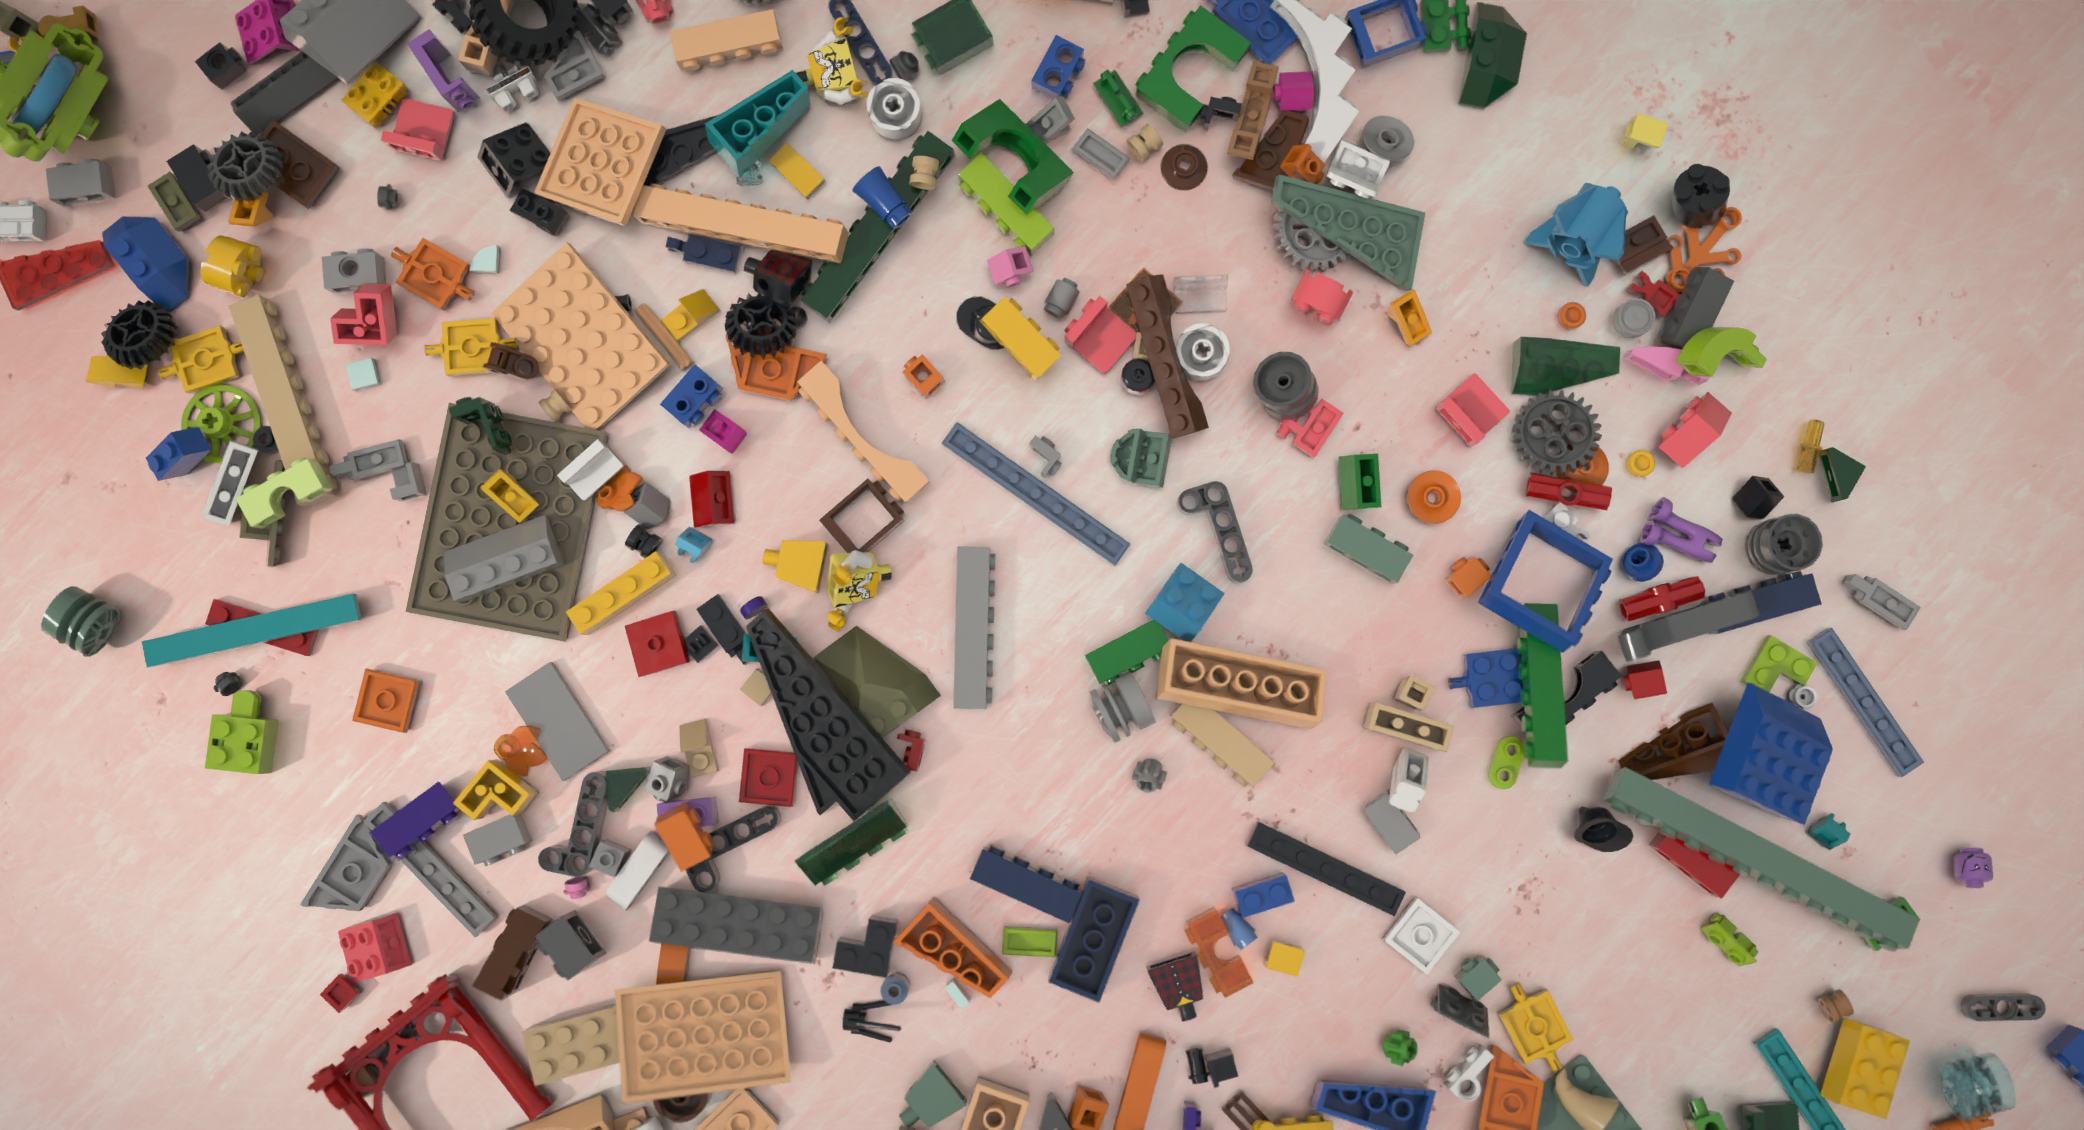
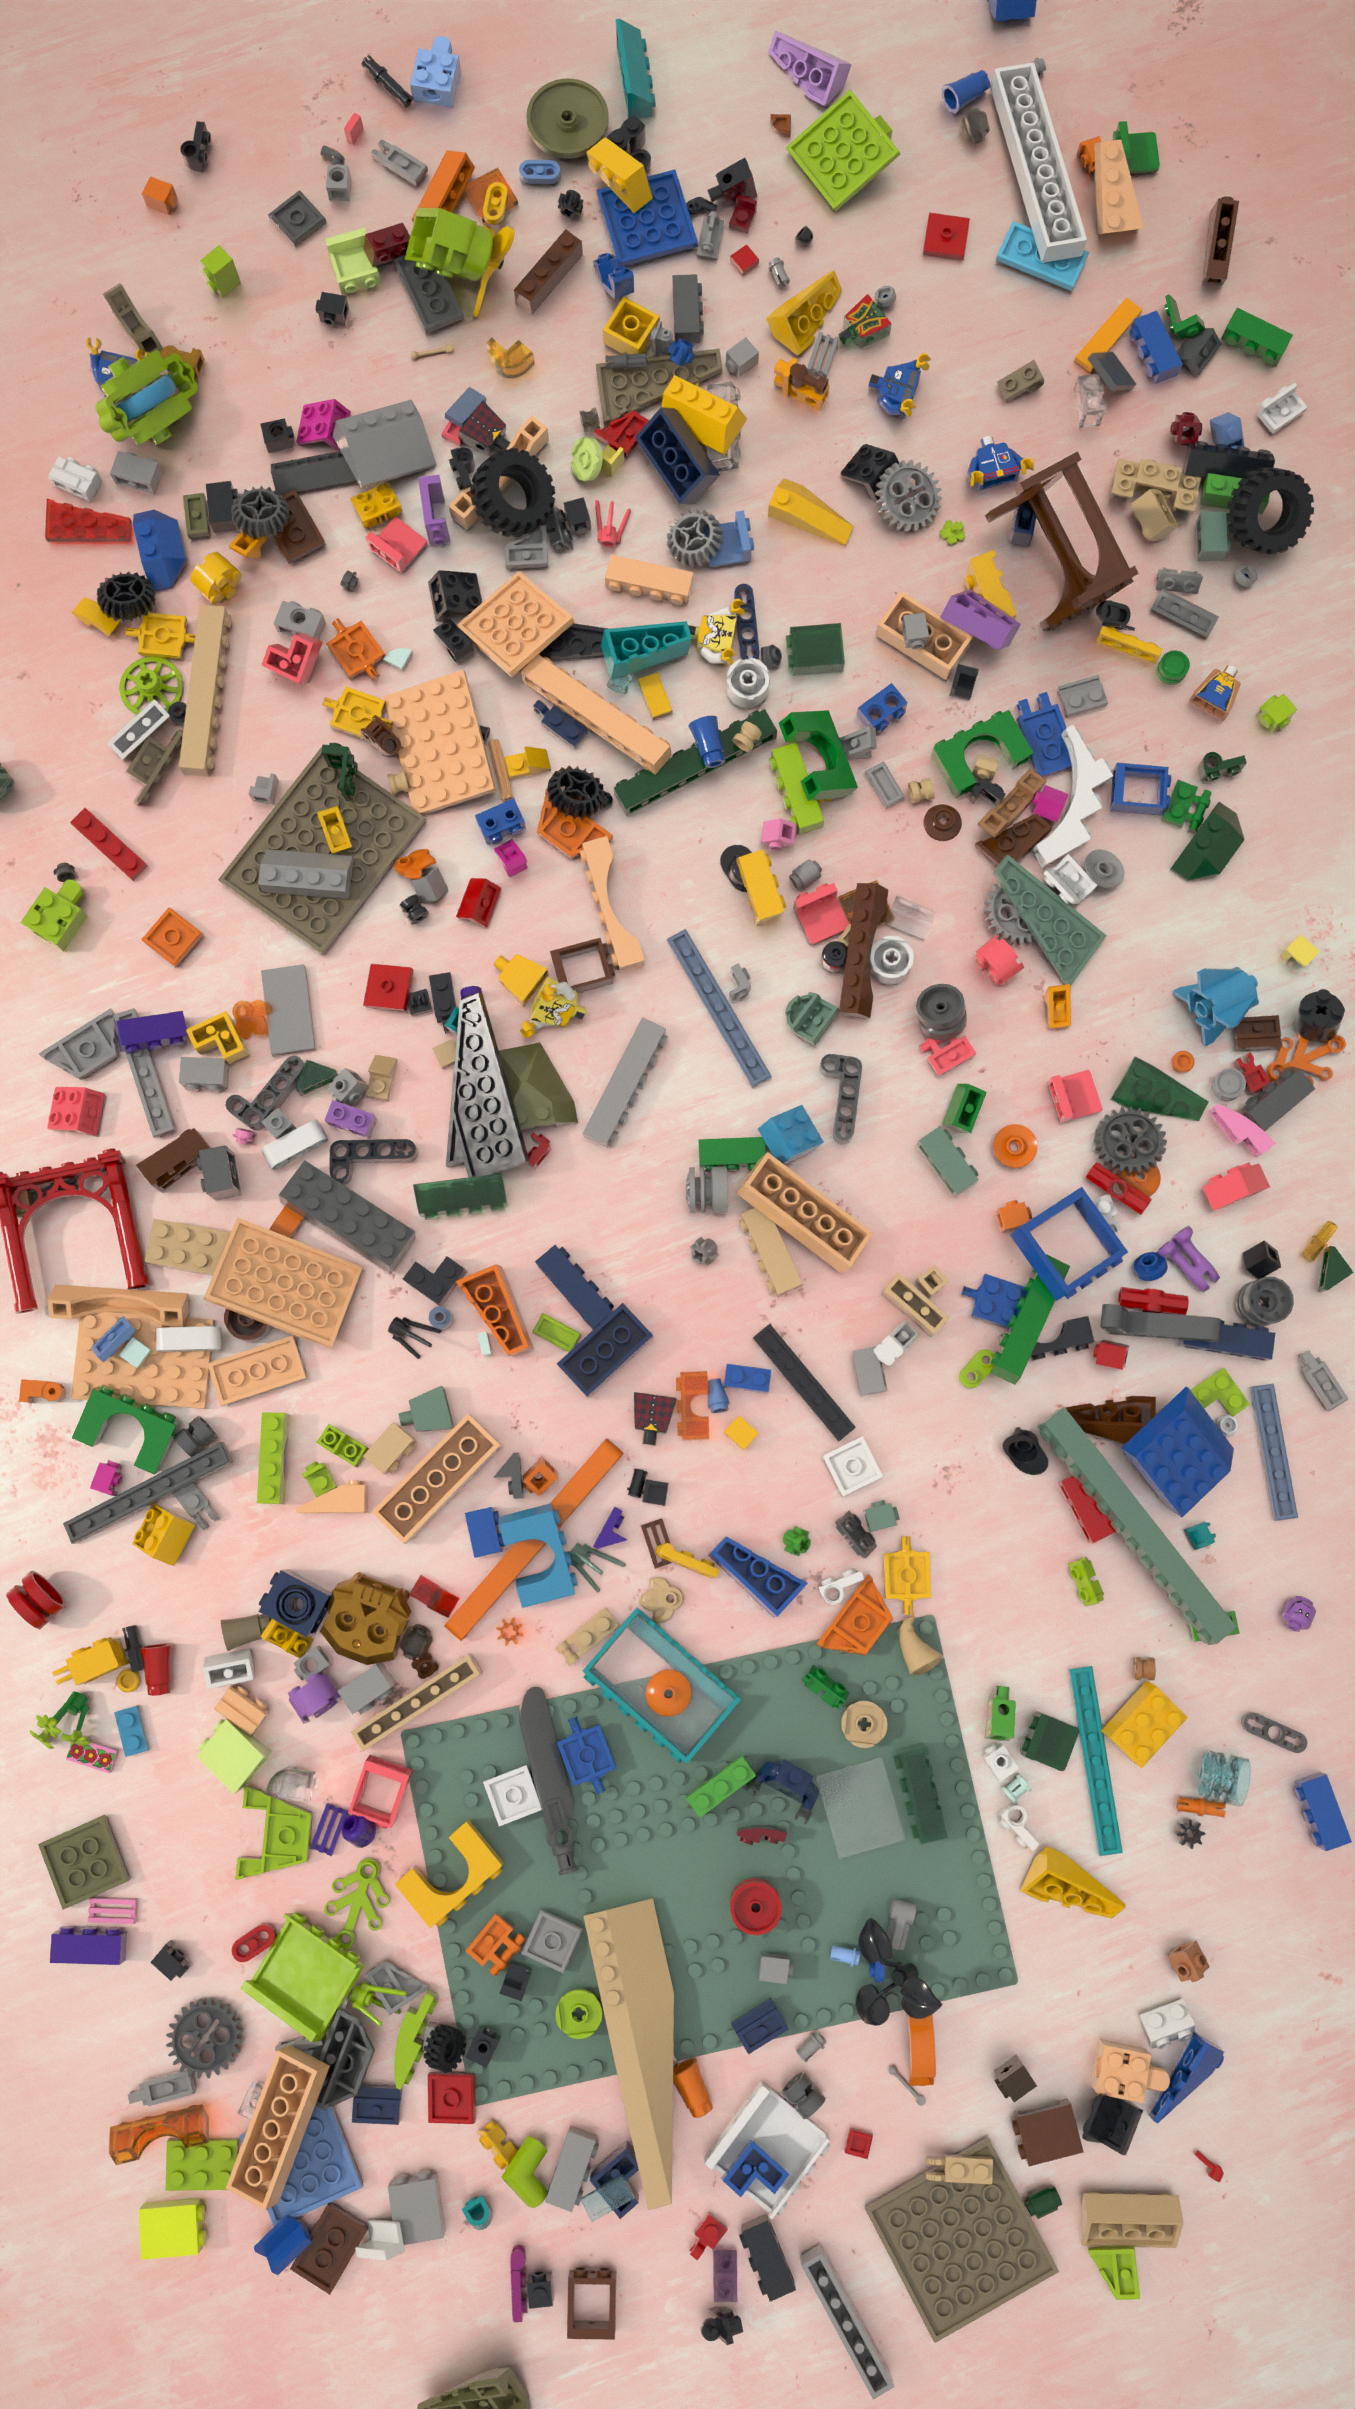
camera: 25 degrees right, 5 degrees down
teal tile [141,594,362,668] -> none
blue brick [146,427,211,481] -> none
yellowish green arch [236,458,333,529] -> none
red plate [319,973,361,1013] -> none
light grey hinge [330,439,408,480] -> none
light aqua tile [346,358,381,391] -> none
white hips [486,63,539,112] -> none
white panel [557,439,624,501] -> none
yellow brick [566,551,677,635] -> none
orange brick [655,802,714,872] -> none
medium azure tile [675,526,712,563] -> none
red plate [739,748,798,807] -> none
black torso [744,250,812,308] -> none
orange brick [903,354,945,399] -> none
green hinge [1093,70,1143,127] -> none
orange brick [1280,144,1326,184] -> none
yellow tile [1626,450,1655,477] -> none
lime arch [1676,327,1767,377] -> none
none -> tan bracket [972,754,999,781]

